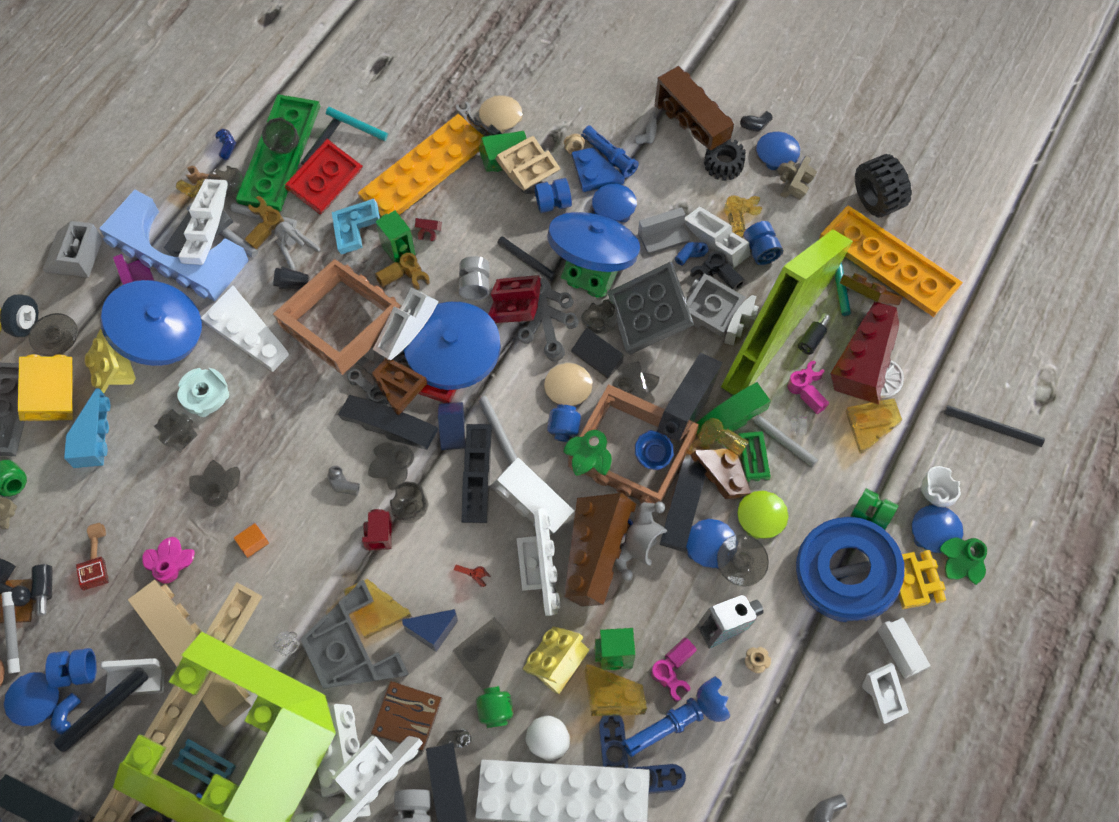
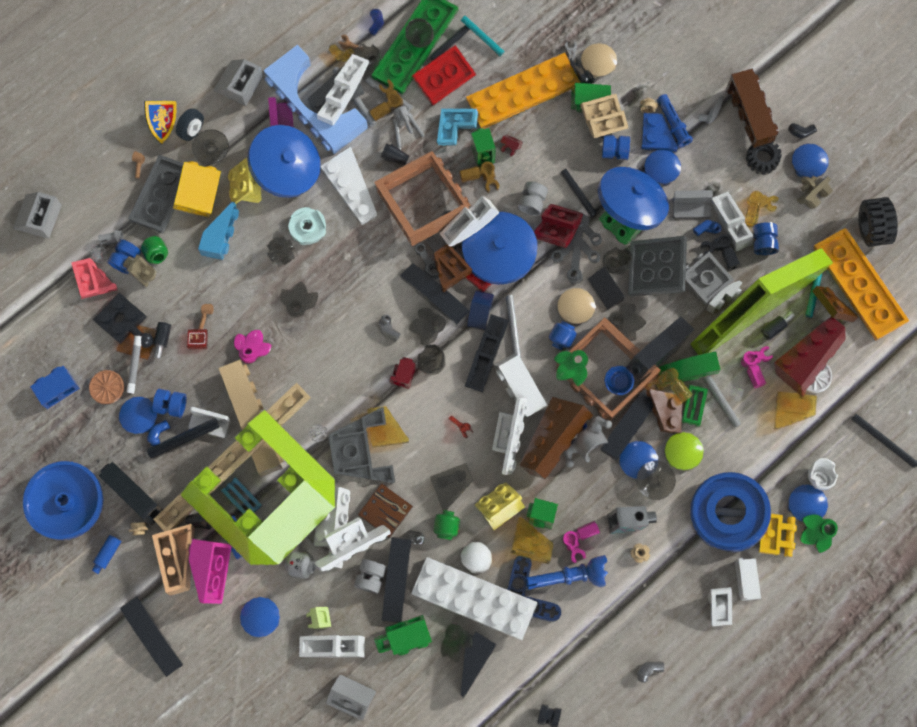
camera: 20 degrees right, 10 degrees up
orange slope [233,523,269,558] -> none
dark blue slope [402,609,458,652] -> none
green wheel [850,488,899,530] -> none

